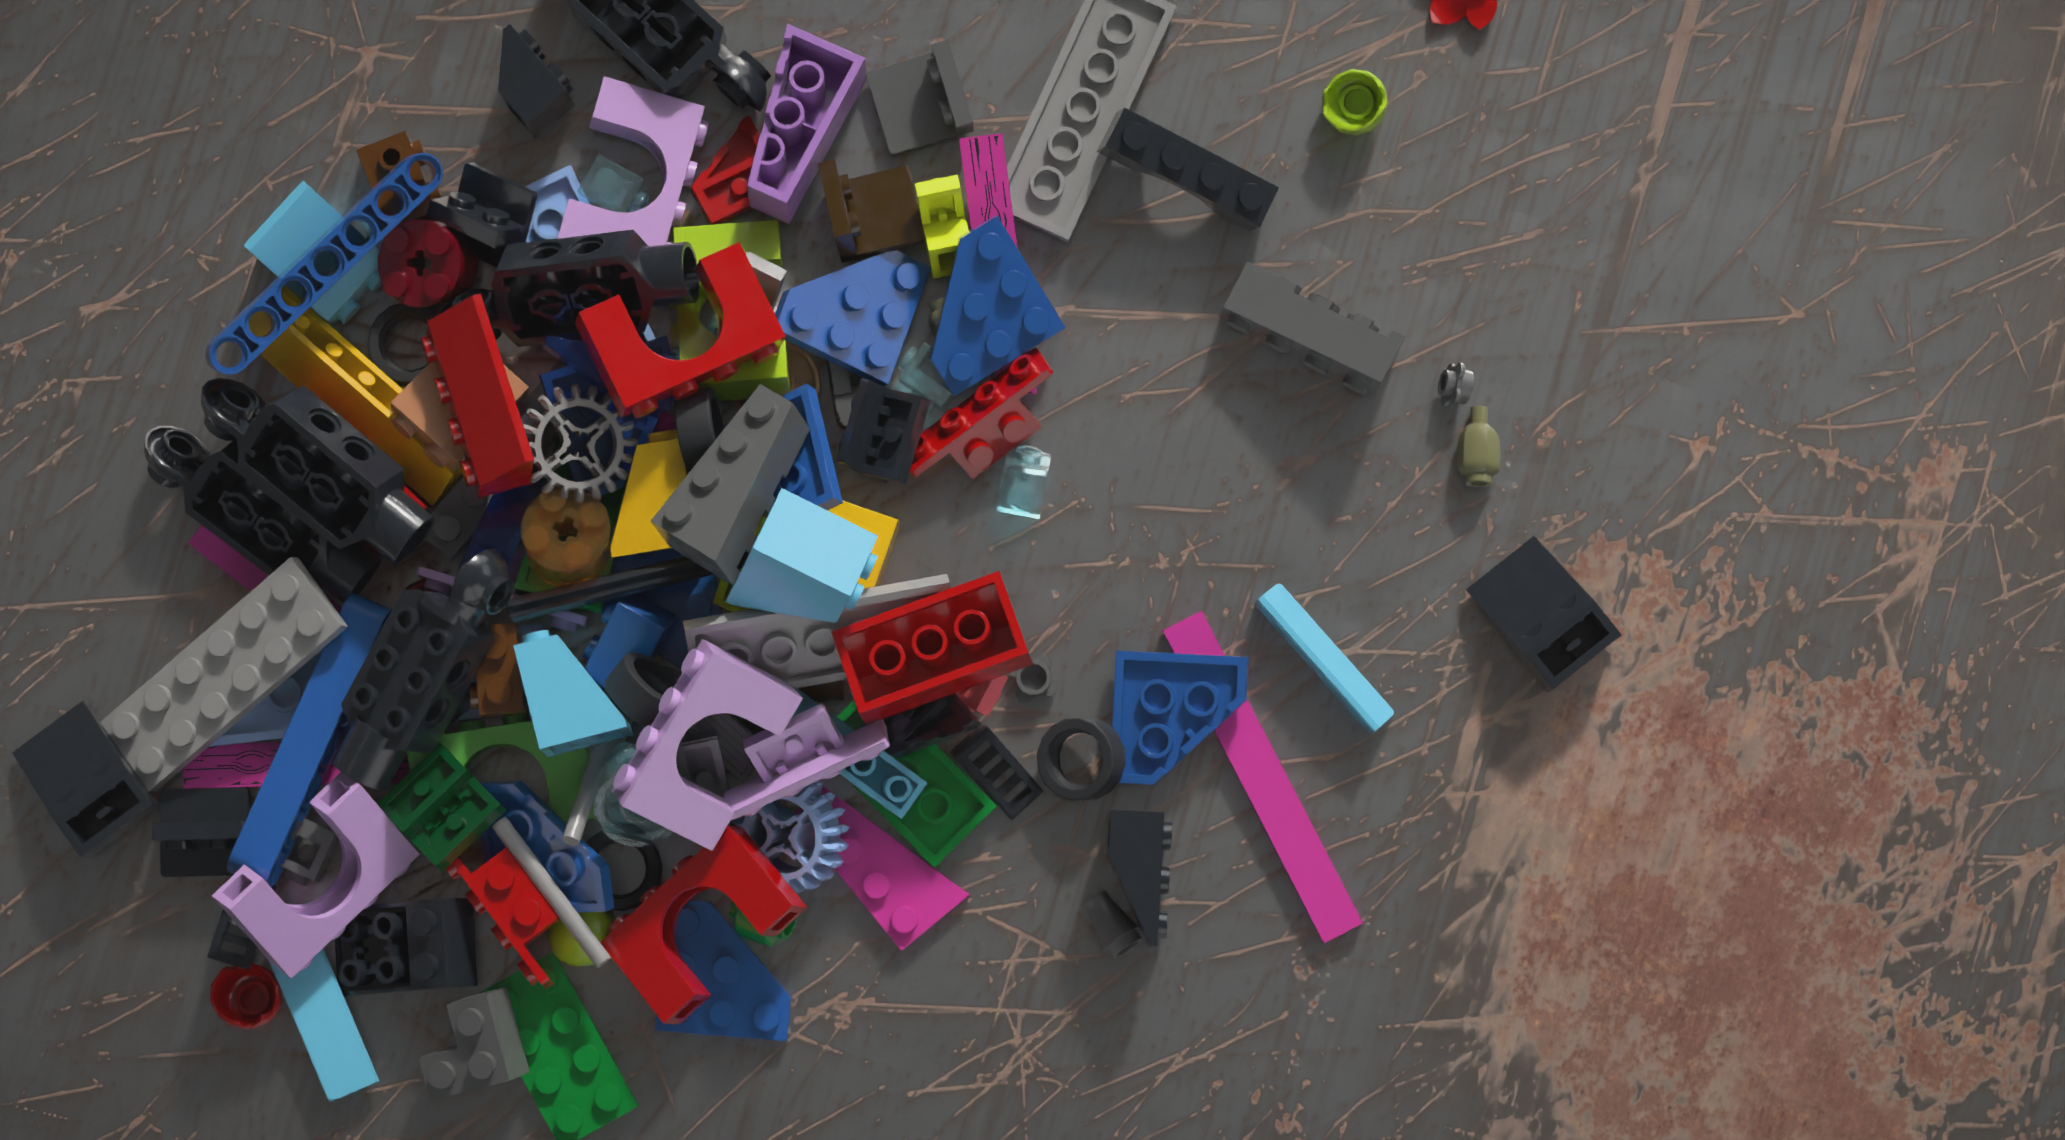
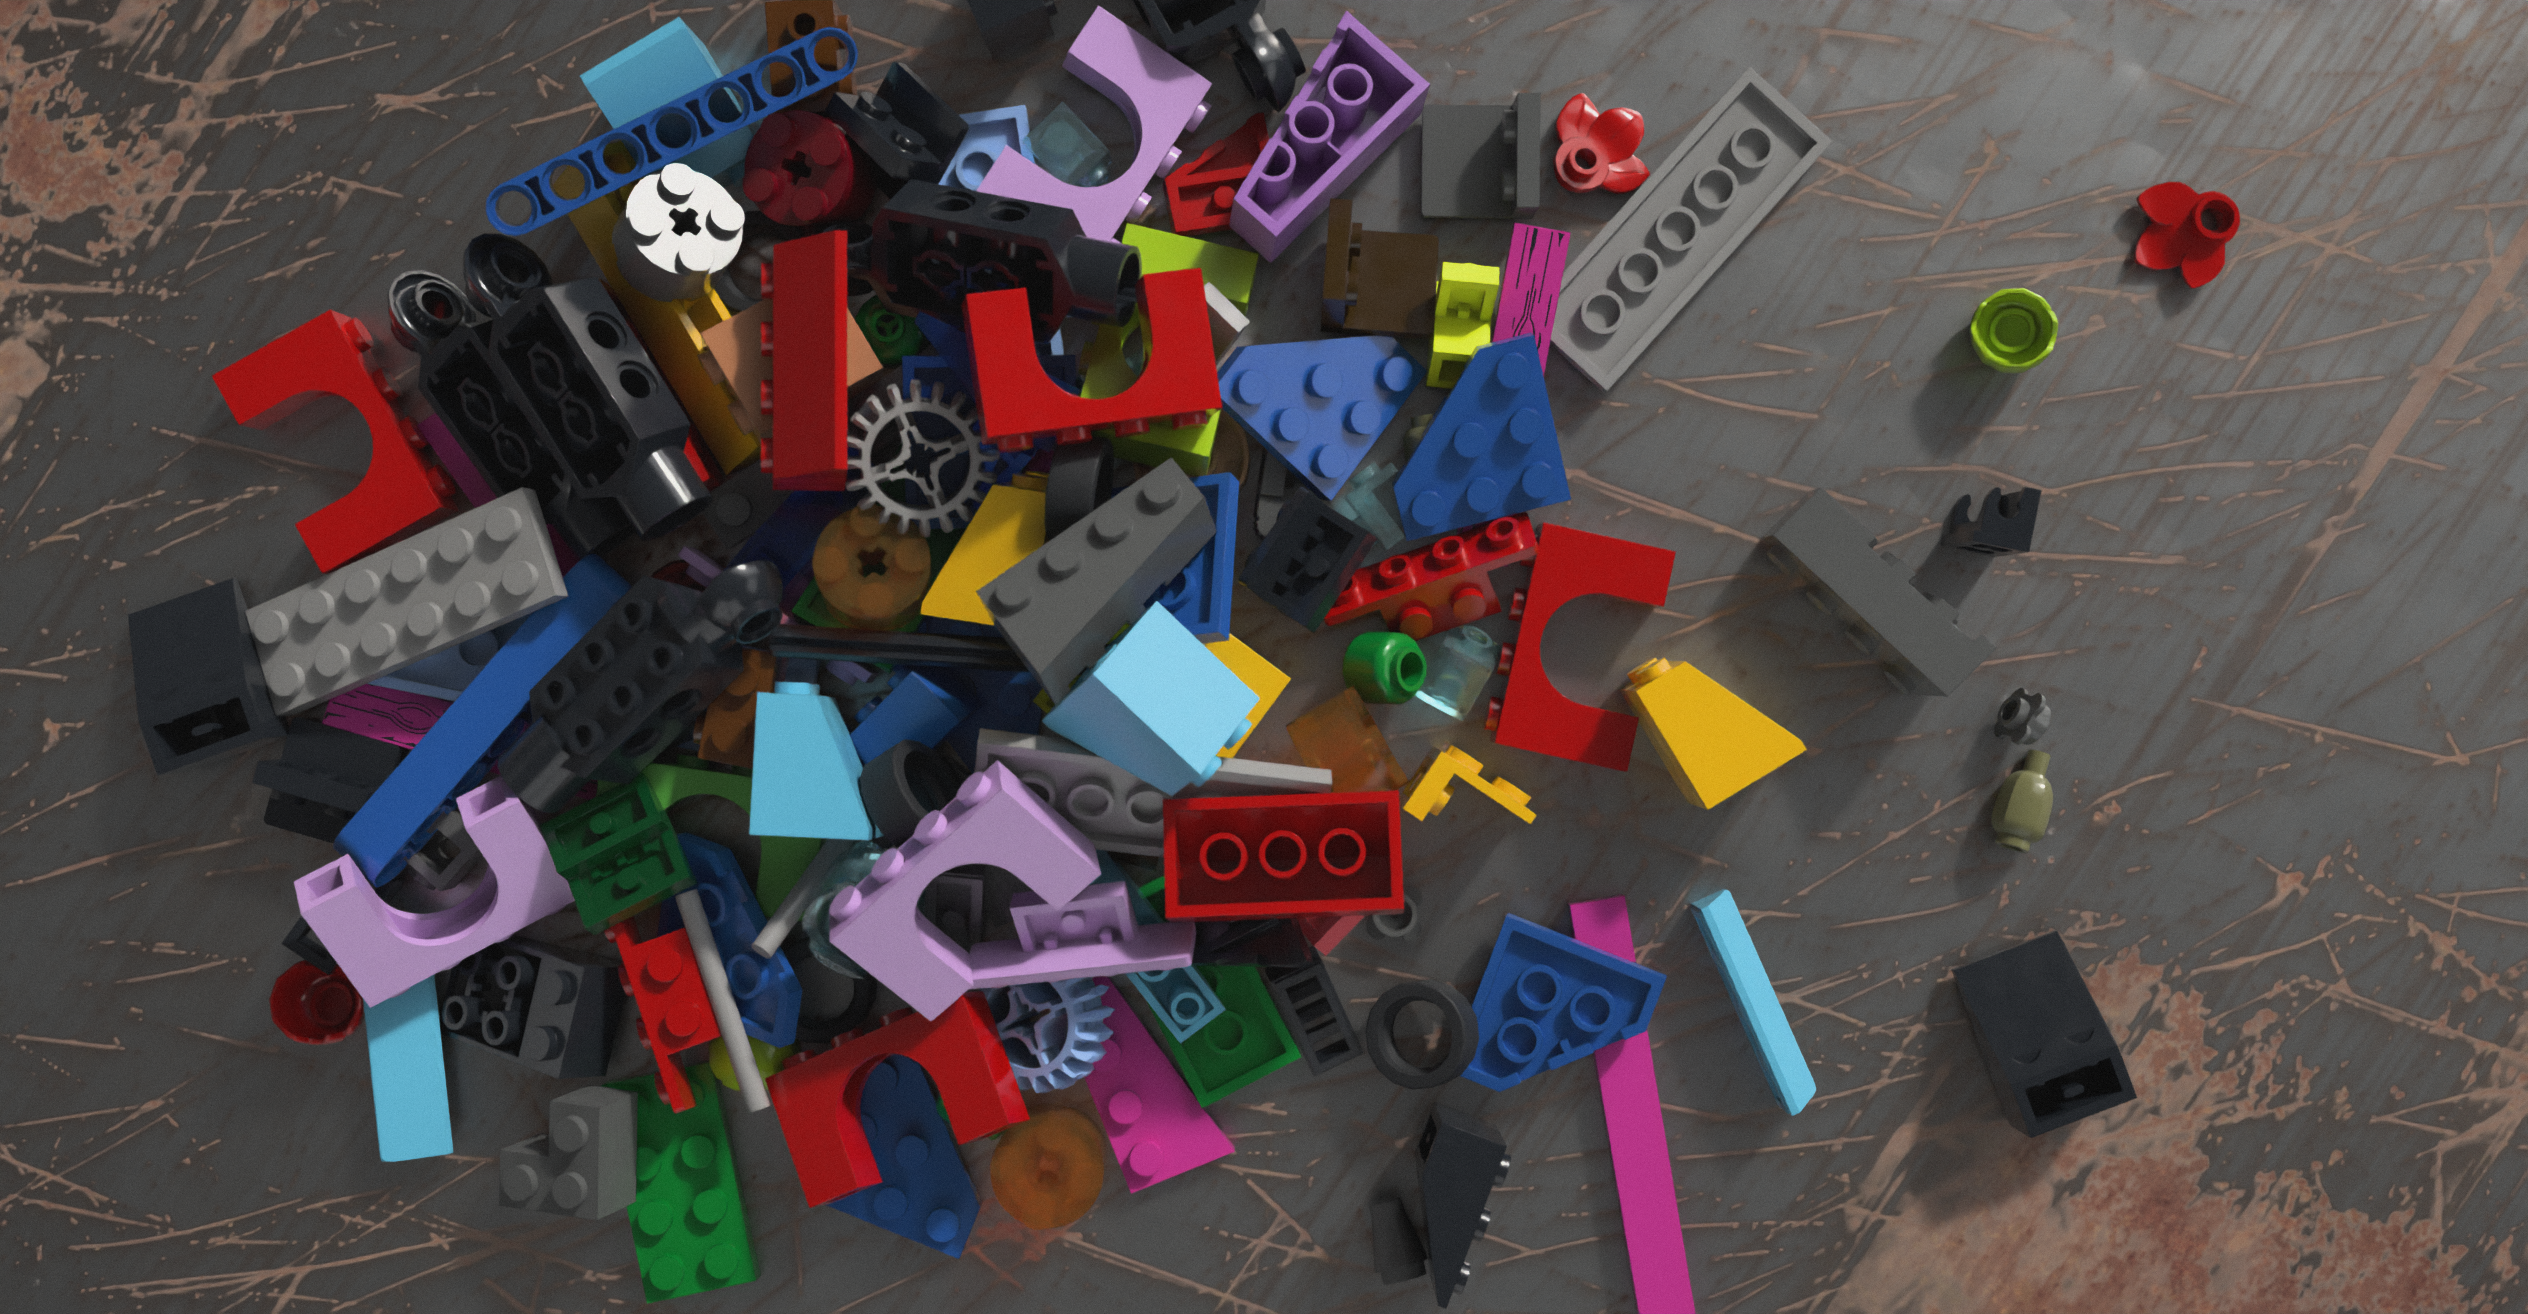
camera: 15 degrees right, 5 degrees up
black arch [1097,107,1279,231] -> none
none -> red arch [212,310,459,574]
none -> brick [612,163,745,302]
none -> green head [855,295,932,369]
none -> clear orange brick [990,1103,1107,1230]
none -> clear orange brick [1286,685,1409,793]
none -> green head [1342,632,1427,705]
none -> yellow bracket [1399,744,1537,824]
none -> red arch [1483,522,1676,772]
none -> red plate [1553,93,1650,194]
none -> yellow slope [1619,657,1807,810]
none -> black hinge [1941,487,2042,557]

